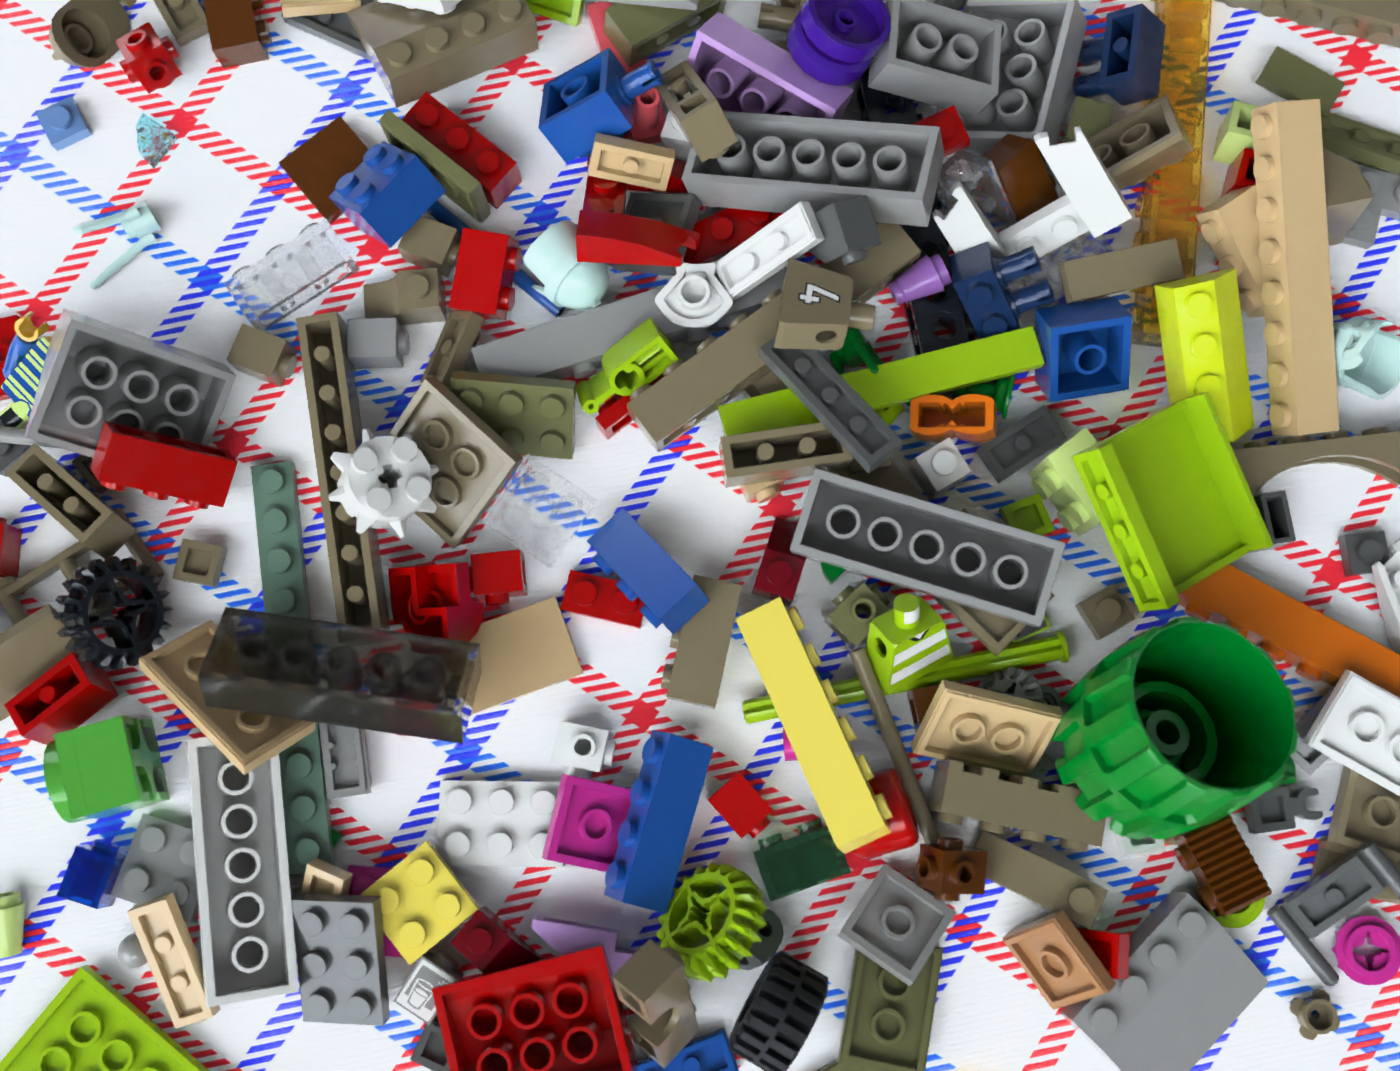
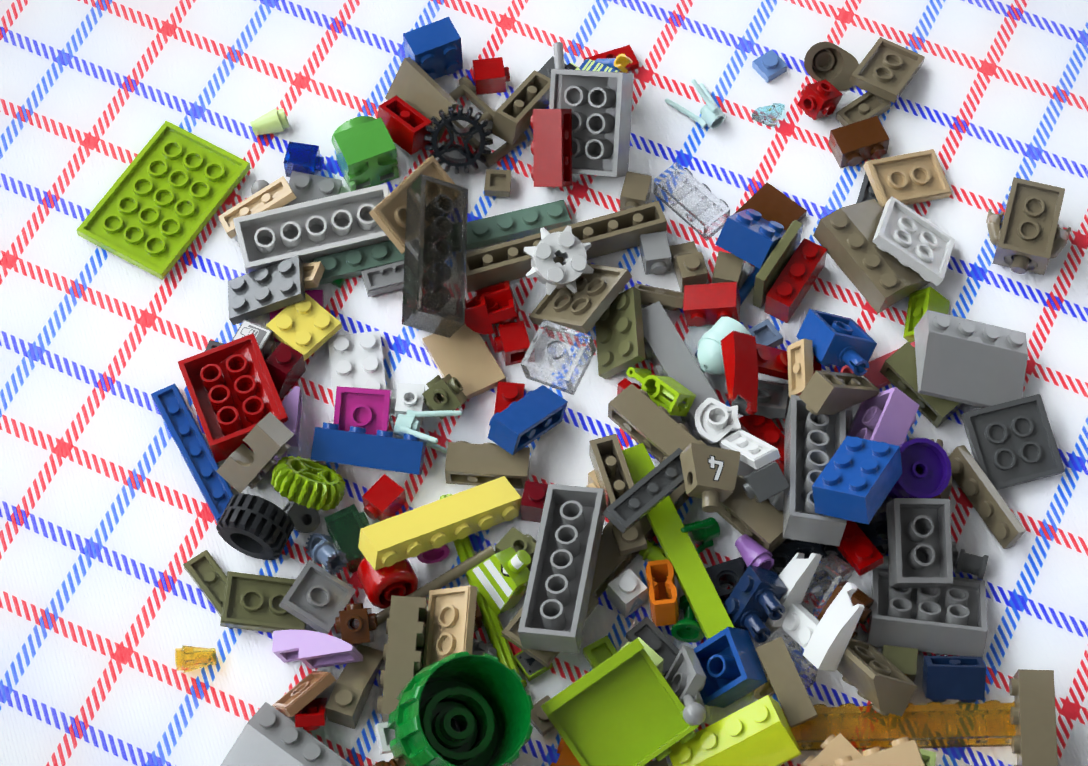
camera: 85 degrees right, 20 degrees down
none -> lavender slope [272,629,363,669]
none -> sand blue connector [305,533,348,575]
none -> light aqua plant [394,409,463,454]
none -> olive brick [422,374,468,420]
none -> light grey plate [665,645,706,726]
none -> sand blue panel [748,319,783,348]
none -> blue brick [812,436,902,524]

